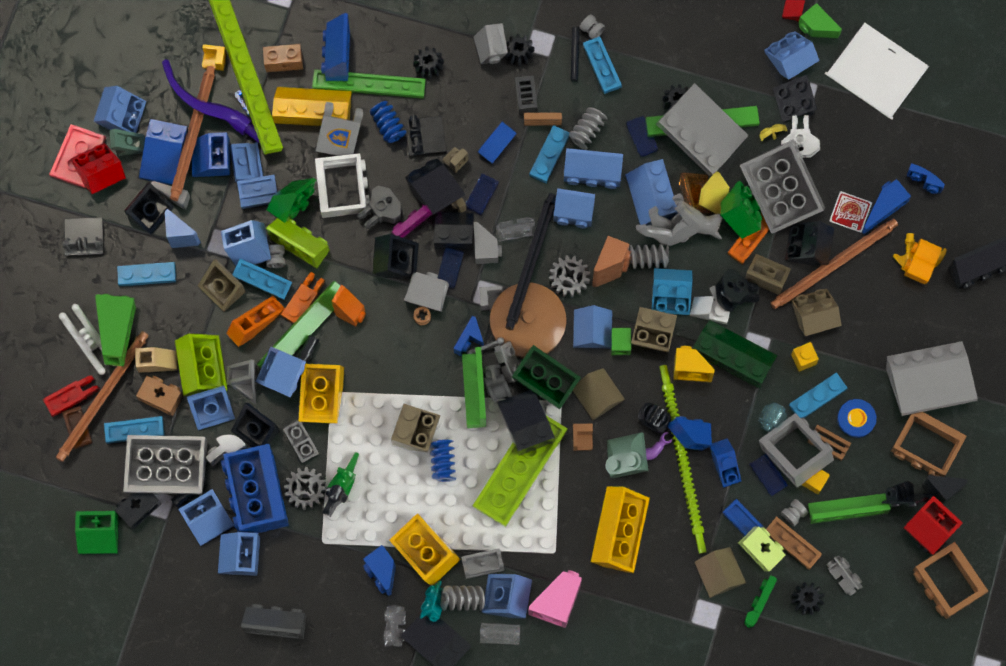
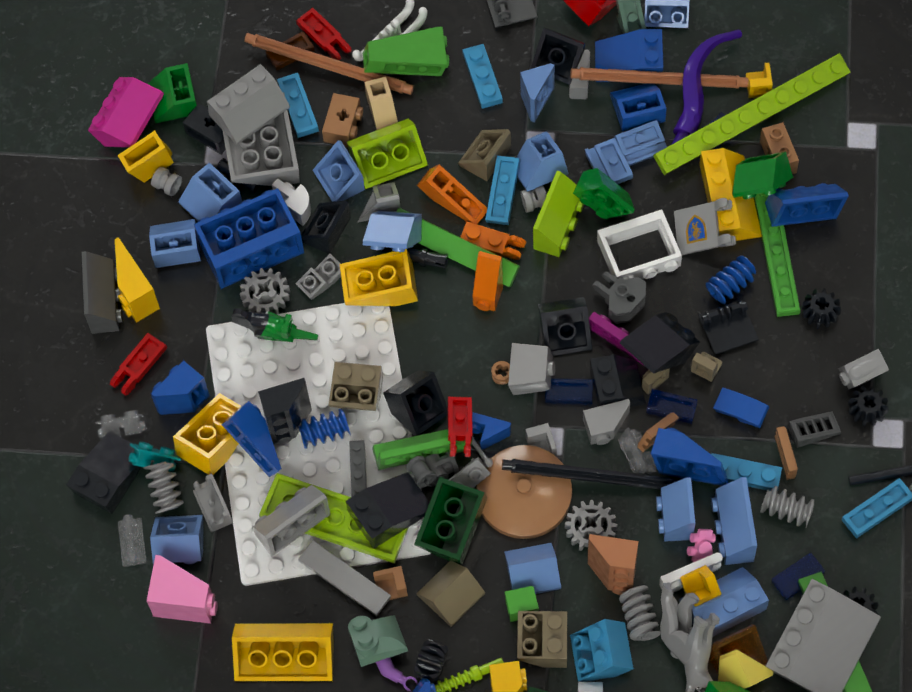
camera: 80 degrees right, 10 degrees down
none -> dark pink slope [88,77,164,147]
none -> red hinge [110,333,167,396]
none -> yellow slope [115,237,160,323]
none -> yellow torso [118,131,174,183]
none -> light grey wheel [151,166,182,196]
none -> light grey slope [207,64,290,145]
none -> blue slope [222,401,282,477]
none -> light grey slope [253,485,331,556]
none -> black slope [258,378,312,444]
none -> light grey tile [298,540,391,616]
none -> dark grey piece [349,440,367,497]
none -> black slope [383,371,448,436]
none -> red hinge [447,396,473,457]
none -> medium nougat tile [637,412,679,452]
none -> blue slope [651,428,729,486]
none -> white hinge [659,553,723,592]
none -> yellow panel [680,565,722,606]
none -> bright pink piece [687,529,716,562]
none -> green slope [732,151,793,199]

